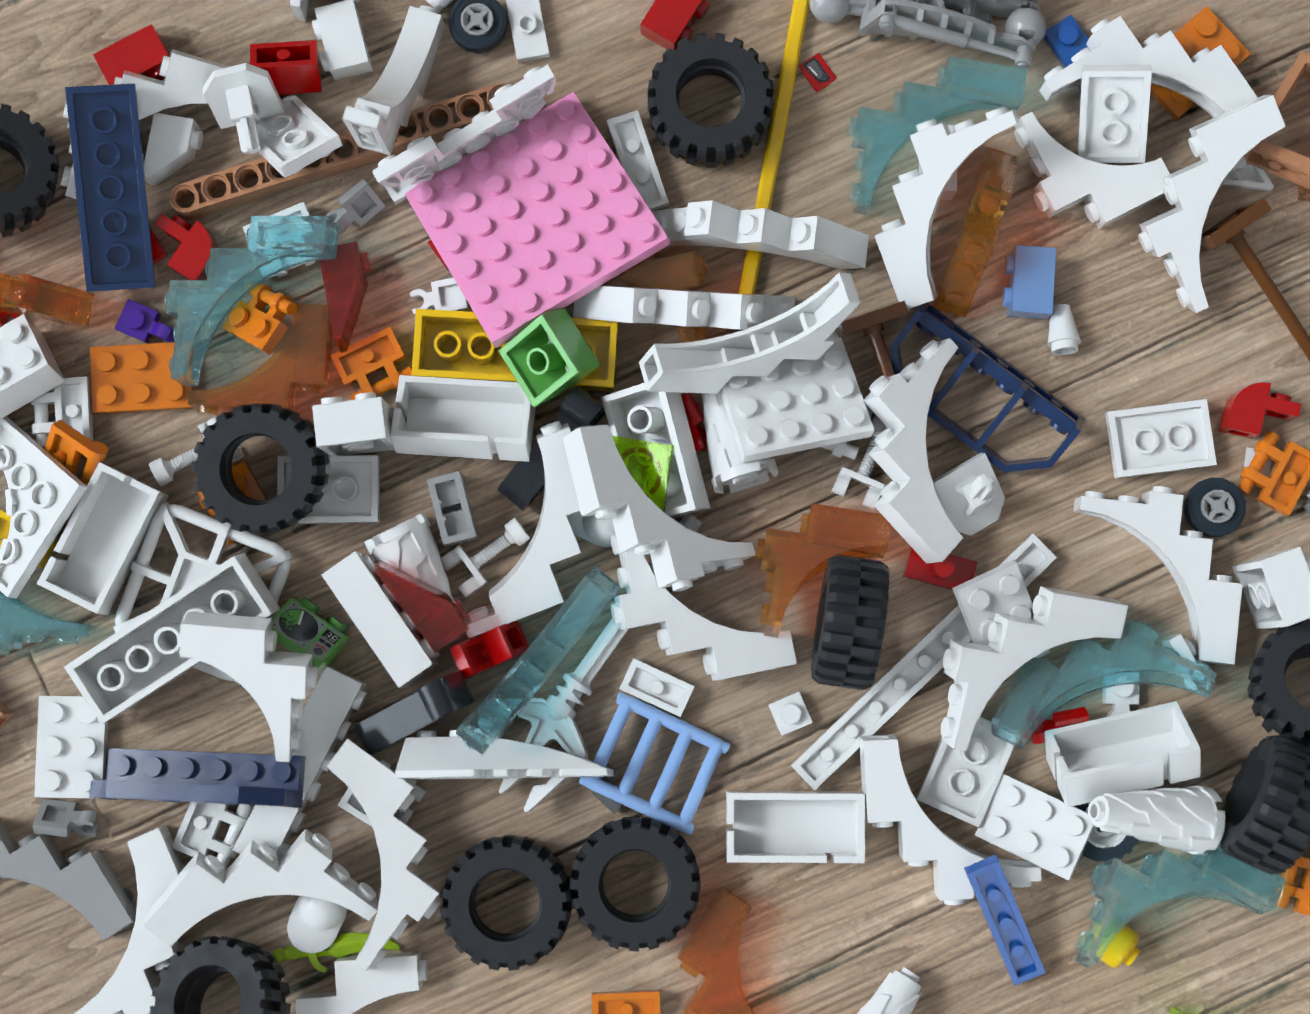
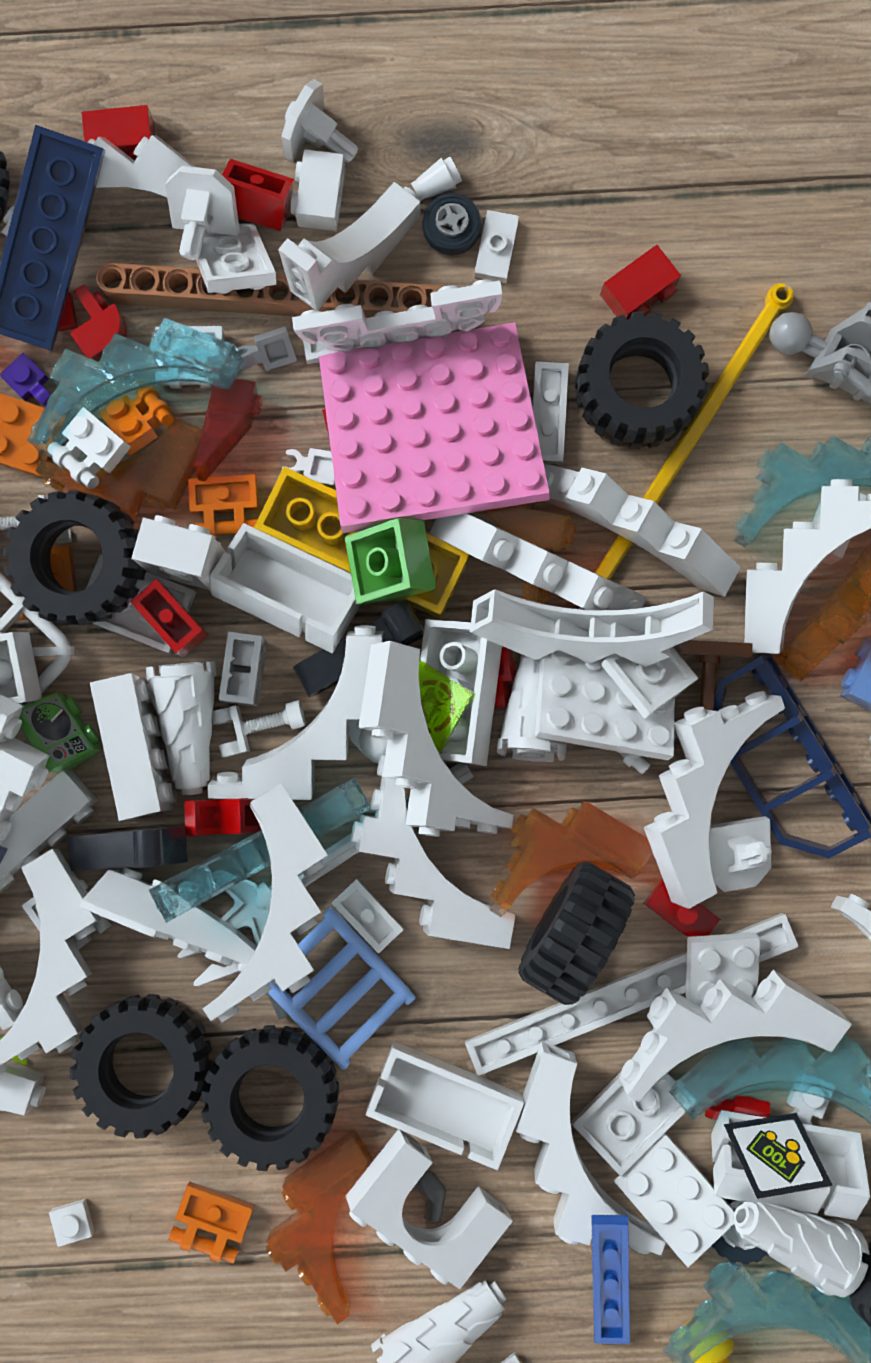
camera: 20 degrees right, 0 degrees up
white slope [144,113,203,185] -> none
clear red slope [374,560,470,652] -> none
white plate [768,692,813,736] -> none
sticker [798,53,836,92] -> none
white bar [831,415,887,509] -> none
none -> white plate [47,407,131,489]
none -> red brick [130,579,209,658]
none -> white arch [203,783,328,1023]
none -> white arch [346,1129,513,1289]
none -> dark grey arm [414,1170,446,1222]
none -> white plate [601,647,698,719]
none -> sticker [723,1113,833,1199]

